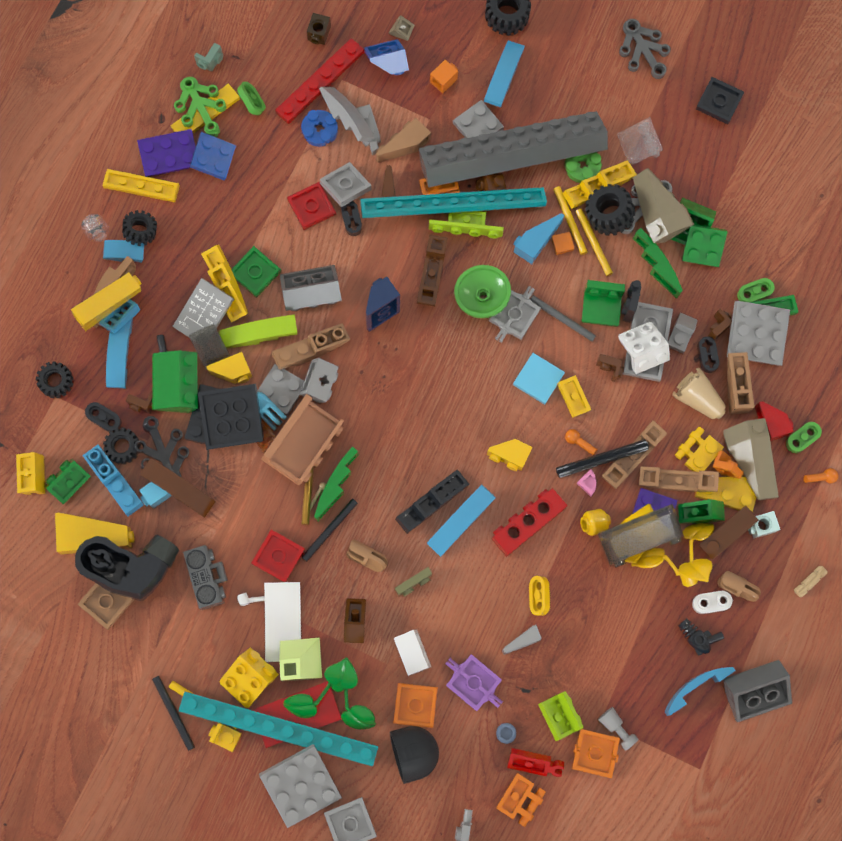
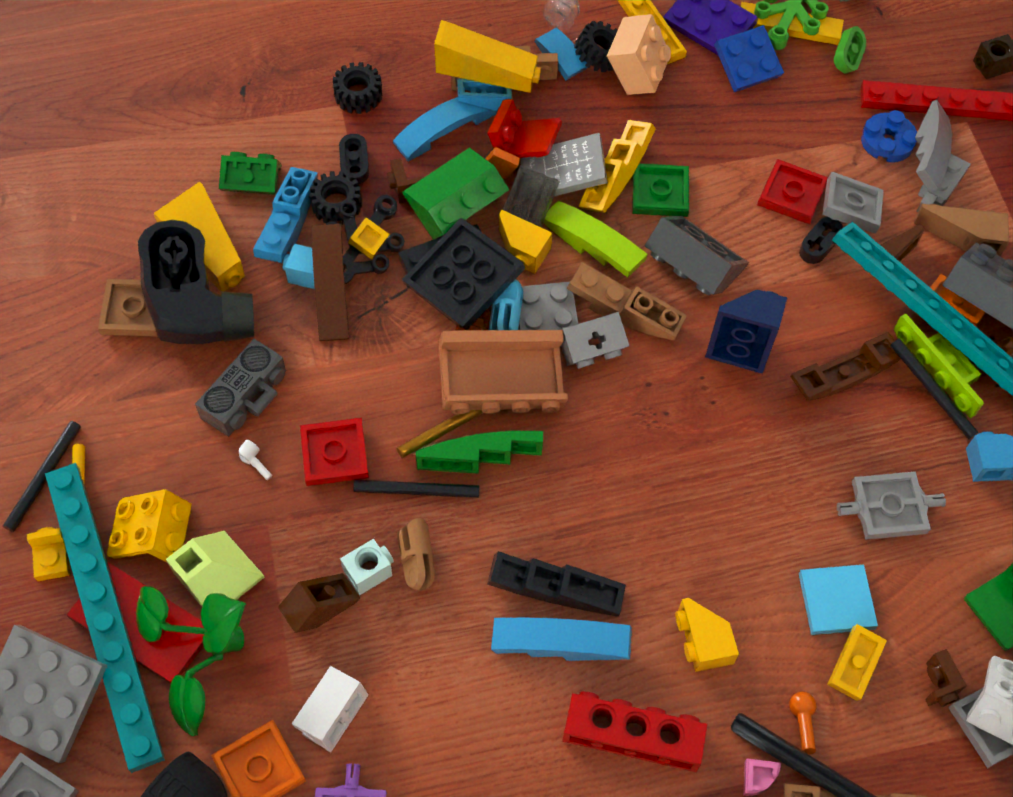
camera: 55 degrees right, 15 degrees down
yellow hinge [16,452,45,495] -> none
white sticker [264,582,301,662] -> none
olive plate [395,567,432,597] -> none
bright green dish [454,265,511,318] -> none
dark grey bar [530,295,596,342] -> none
none -> light aqua brick [340,539,394,596]
none -> yellow plate [348,217,390,259]
none -> orange tile [485,147,520,179]
none -> red bracket [487,99,562,158]
none -> light nougat brick [607,14,671,95]
none -> black bar [890,338,978,440]

